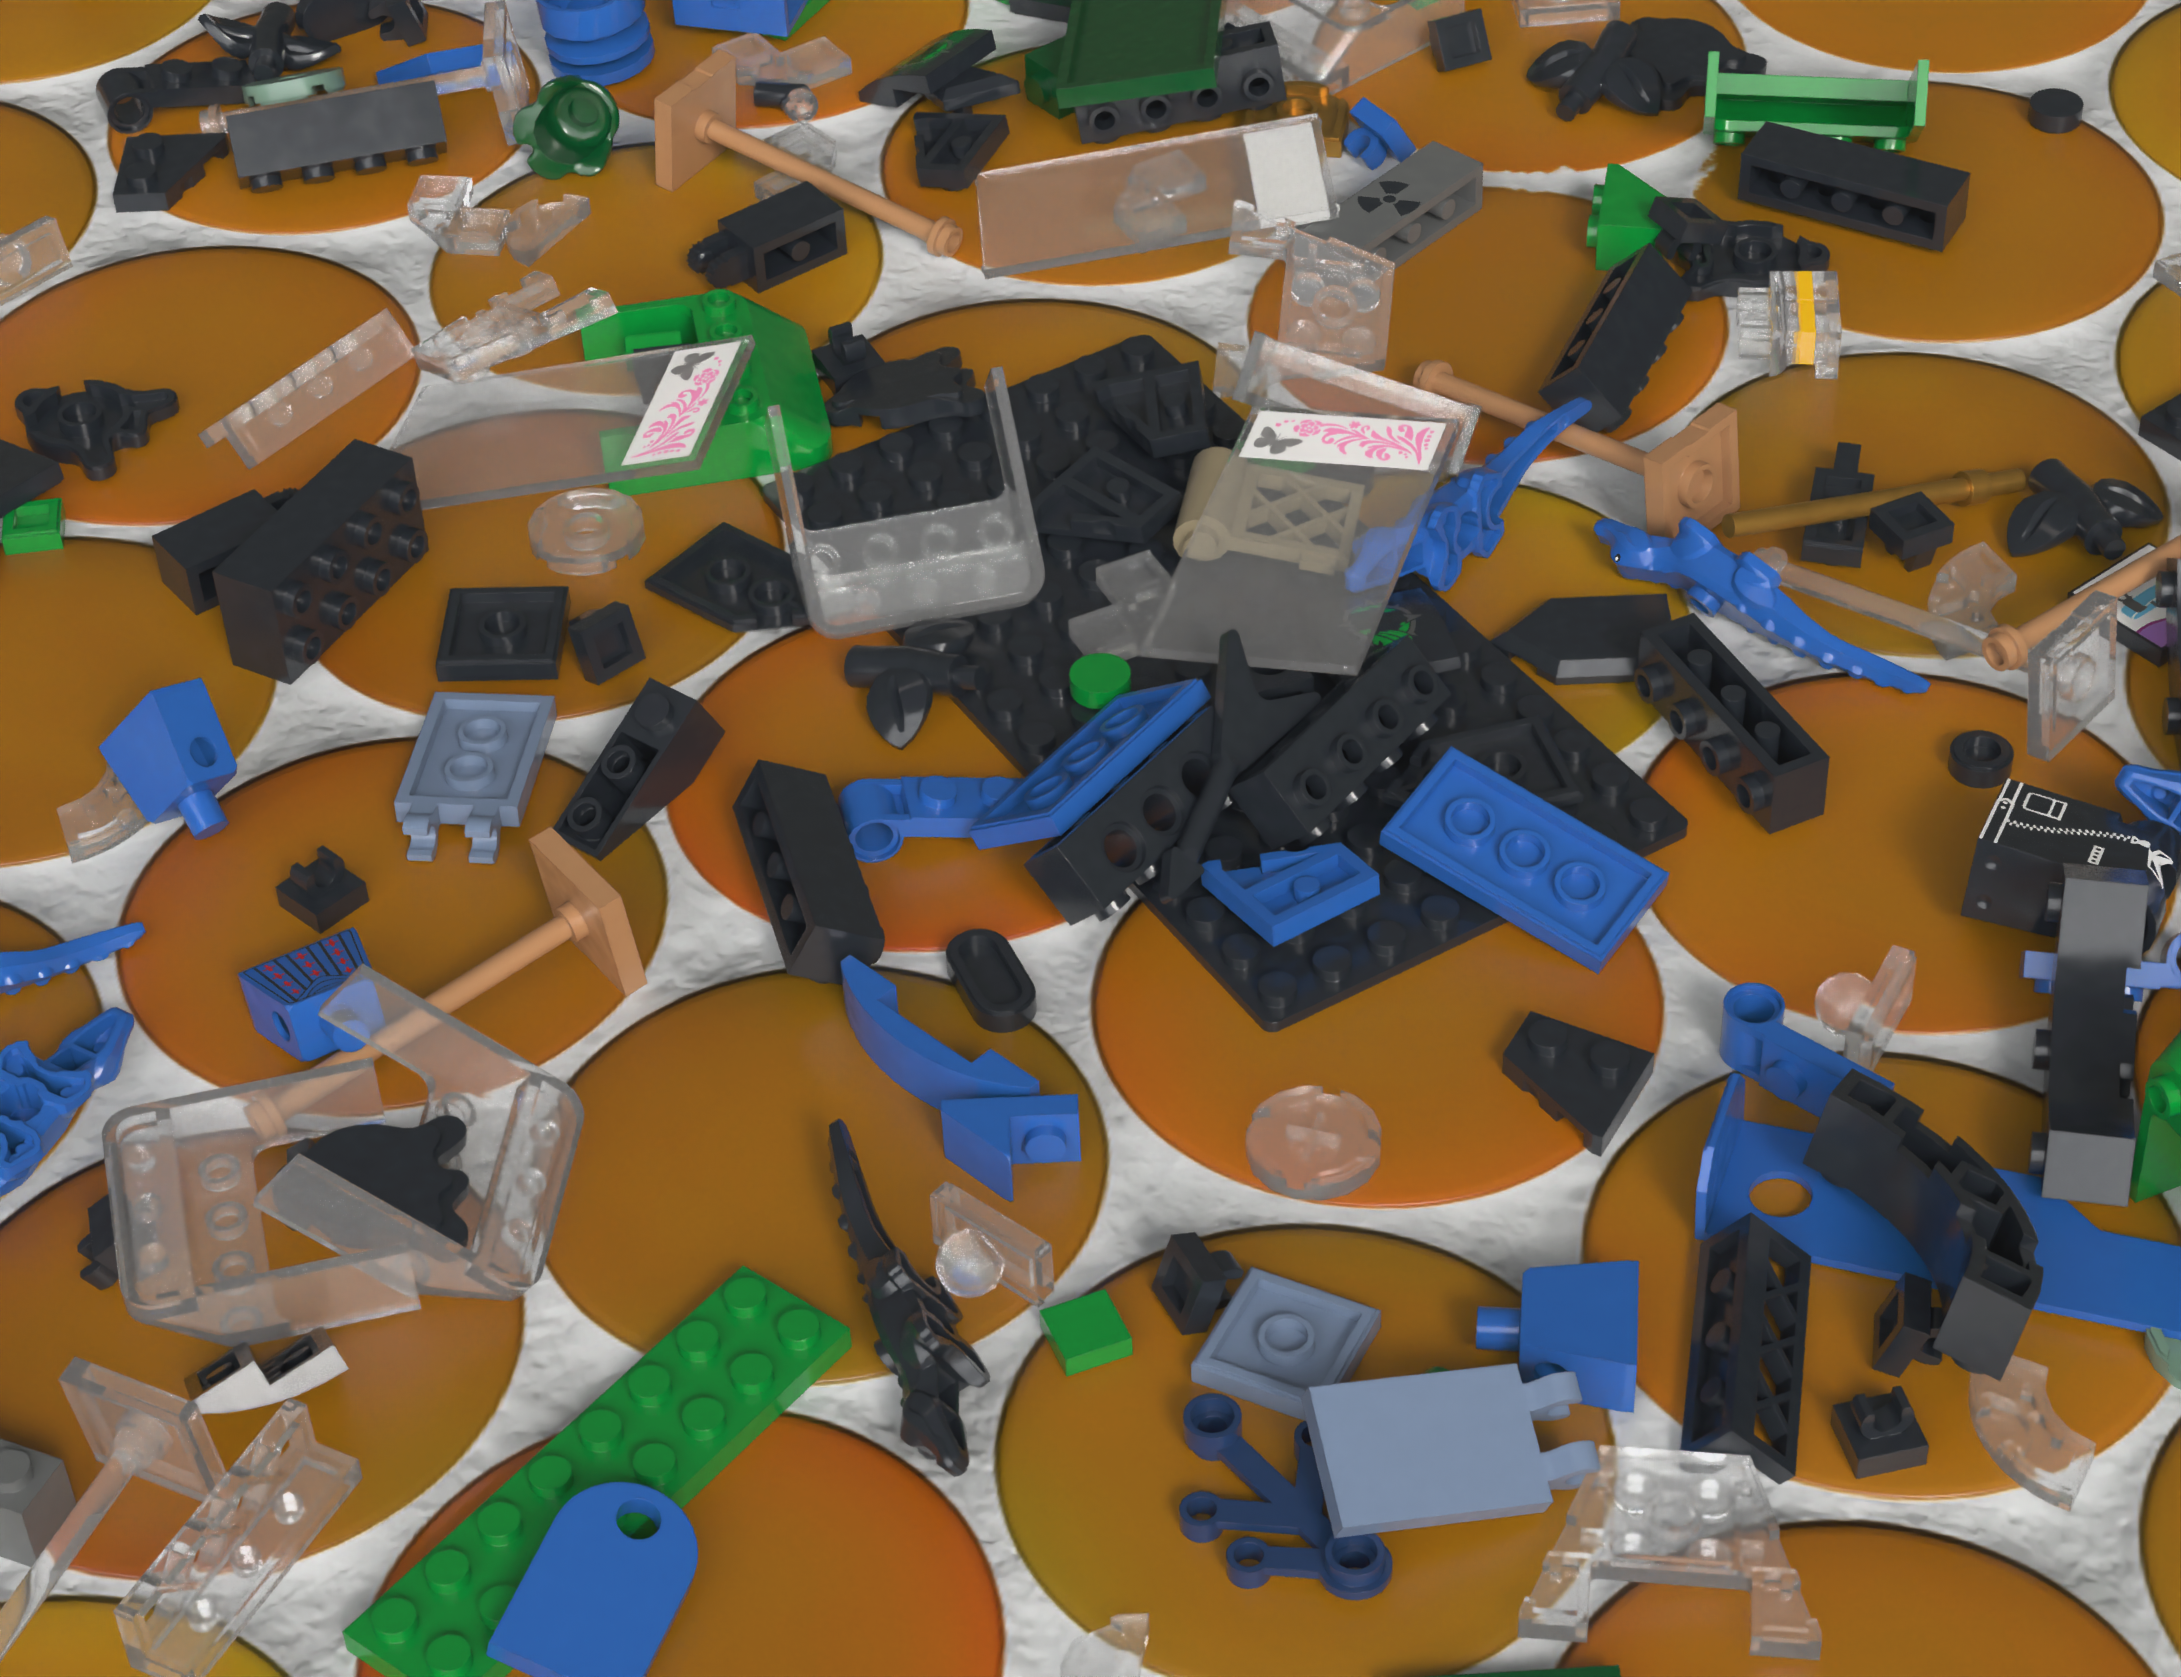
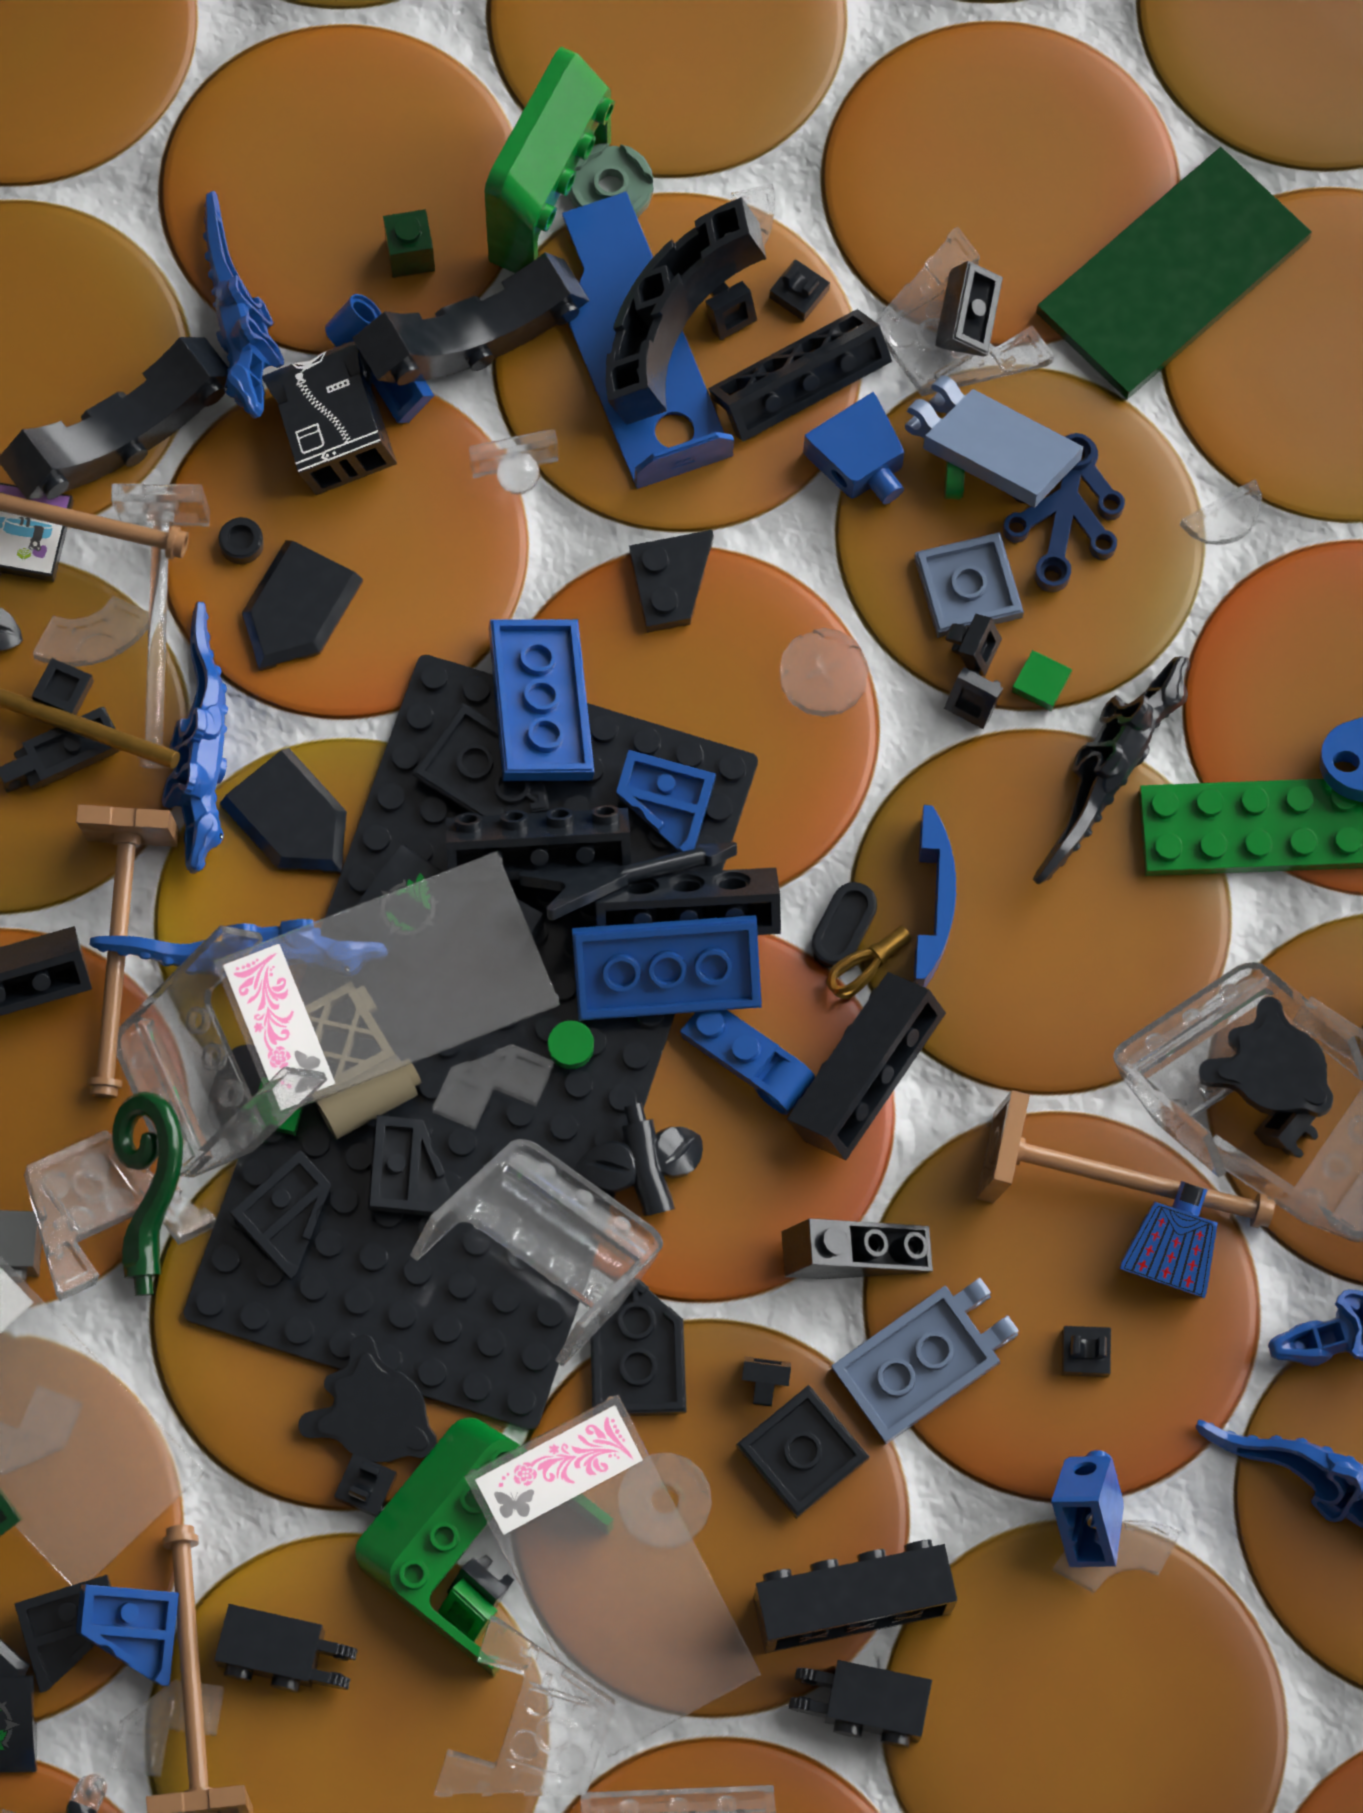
camera: 135 degrees left, 30 degrees up
clear tile [929,1181,1055,1308] -> none
blue slope [941,1094,1081,1202] -> none
black brick [1634,613,1830,834] -> none
blue plate [1719,983,1895,1118] -> none
none -> blue wing [76,1584,179,1686]
none -> dark green plant [112,1091,183,1296]
none -> black tile [242,540,363,671]
none -> pearl gold piece [826,926,912,999]
none -> black slope [935,261,1003,357]
none -> black tile [944,667,1003,729]

